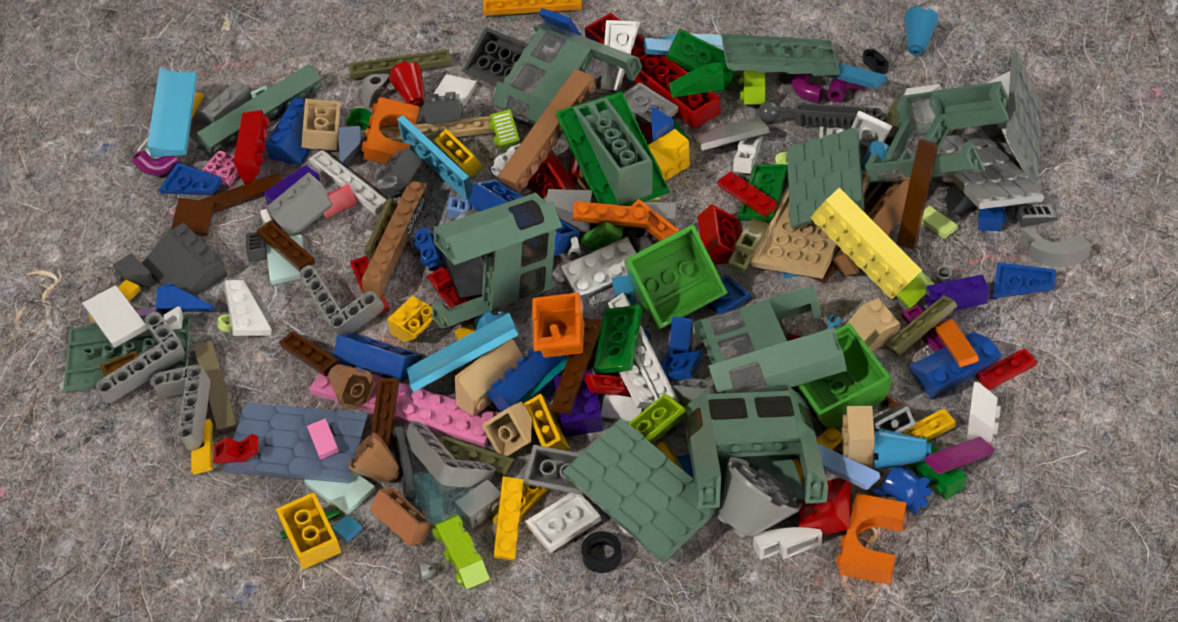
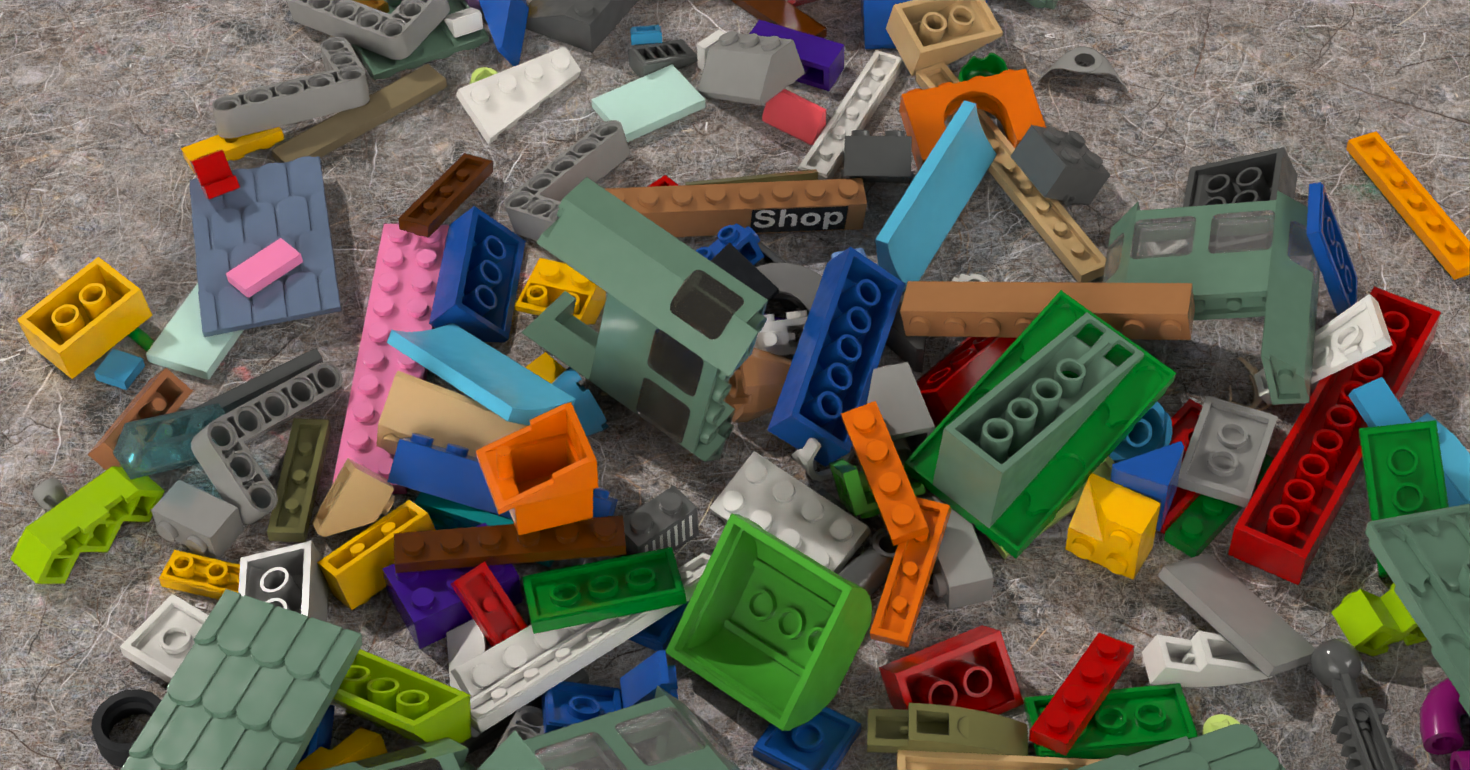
camera: 65 degrees right, 0 degrees up
reddish brown plate [256,221,315,272] -> none
medium nougat cone [328,364,376,409] -> none
sand blue slope [339,126,366,166] -> none
medium nougat cone [348,432,400,483] -> none
olive plate [349,49,451,79] -> none
reddish brown plate [371,378,400,451] -> none
red cone [388,61,425,108] -> none
yellow brick [433,129,483,179] -> none
white tile [434,74,478,108] -> none
lime brick [488,109,520,153] -> none
yellow plate [493,477,523,561] -> none
green slope [669,62,724,98] -> none
none -> dark azure tile [630,25,662,45]

